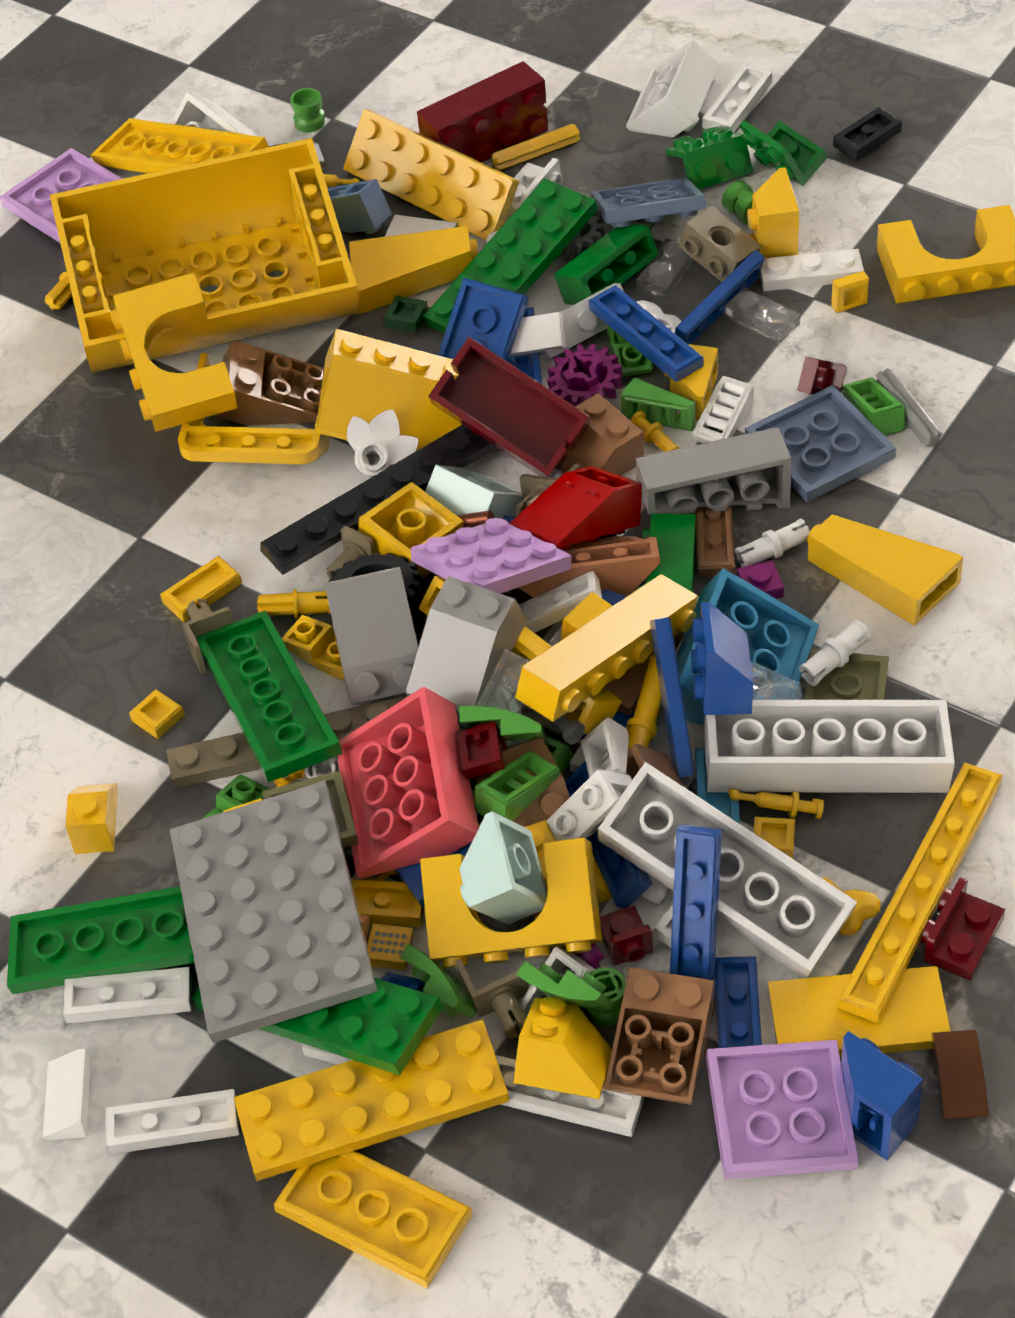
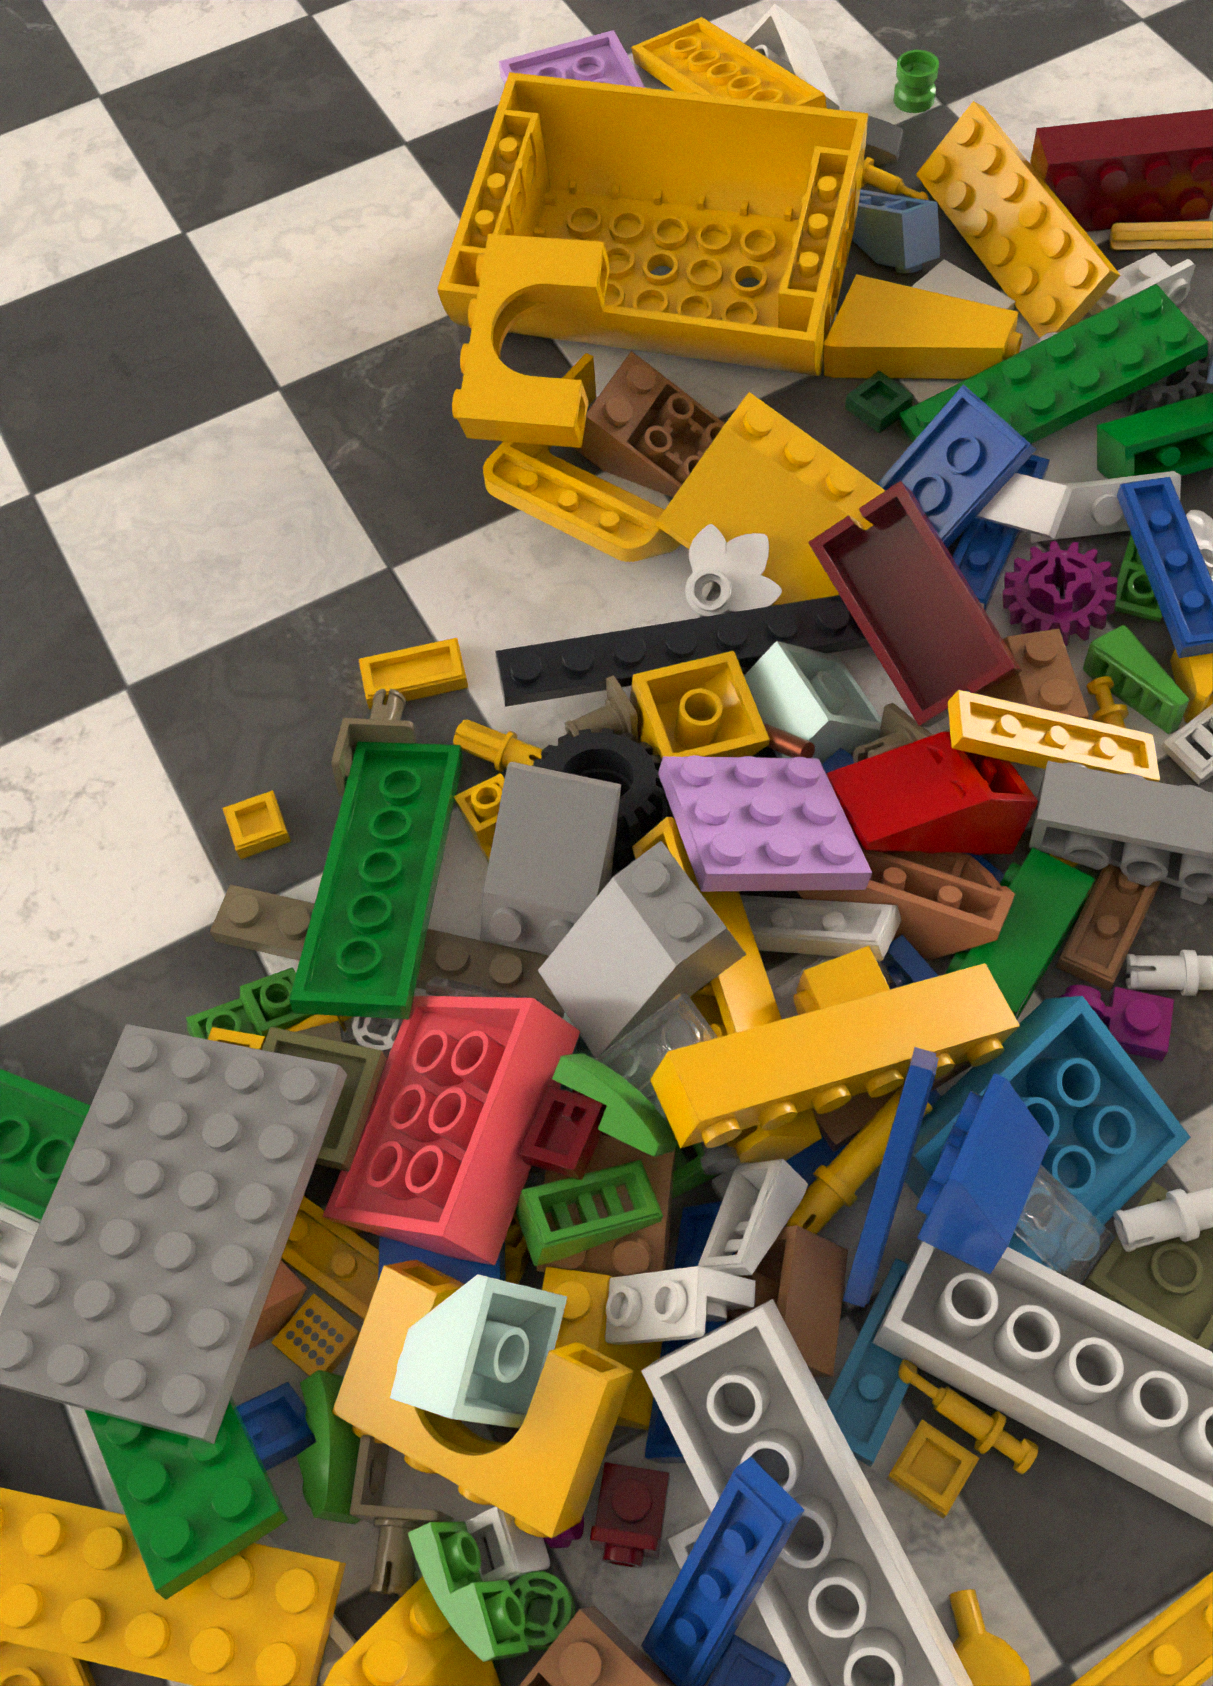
camera: 30 degrees right, 10 degrees up
yellow slope [65,783,118,854] -> none
none -> yellow plate [948,690,1160,782]

